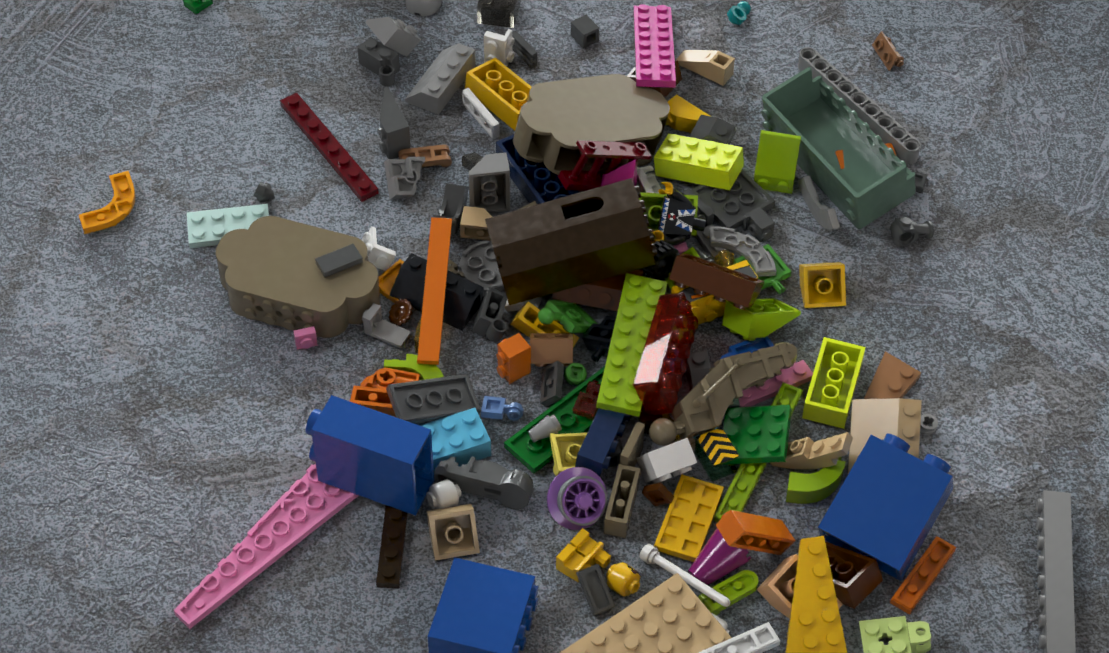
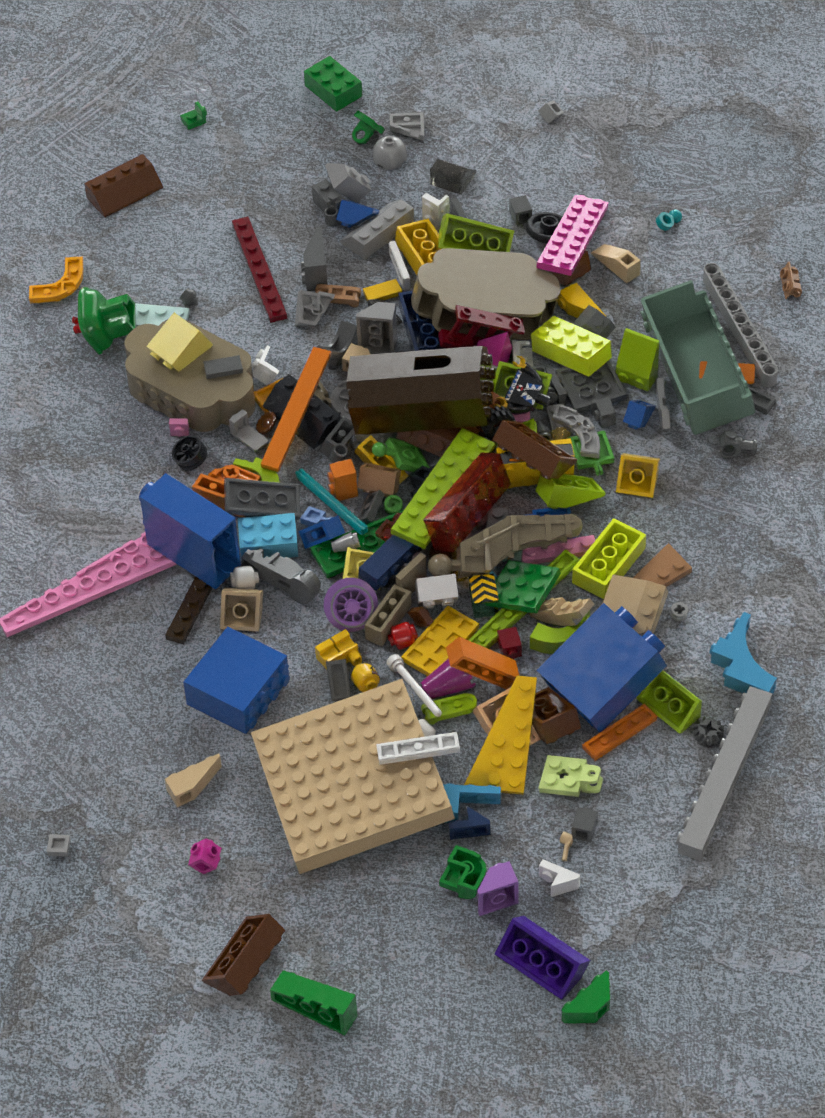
camera: 20 degrees right, 0 degrees up
none -> green piece [72,287,136,354]
none -> reddish brown slope [84,154,163,218]
none -> light yellow slope [147,312,213,372]
none -> black wheel [171,435,208,471]
none -> teal axle [295,468,368,535]
none -> blue slope [298,515,345,549]
none -> blue slope [336,200,379,227]
none -> yellow tile [363,279,402,305]
none -> red head [388,622,418,650]
none -> lime slope [438,213,514,252]
none -> dark red brick [497,627,522,659]
none -> black wheel [526,212,563,244]
none -> blue slope [623,400,656,430]
none -> lime slope [636,670,702,734]
none -> dark grey gear [692,716,724,745]
none -> dark azure arch [709,612,777,695]

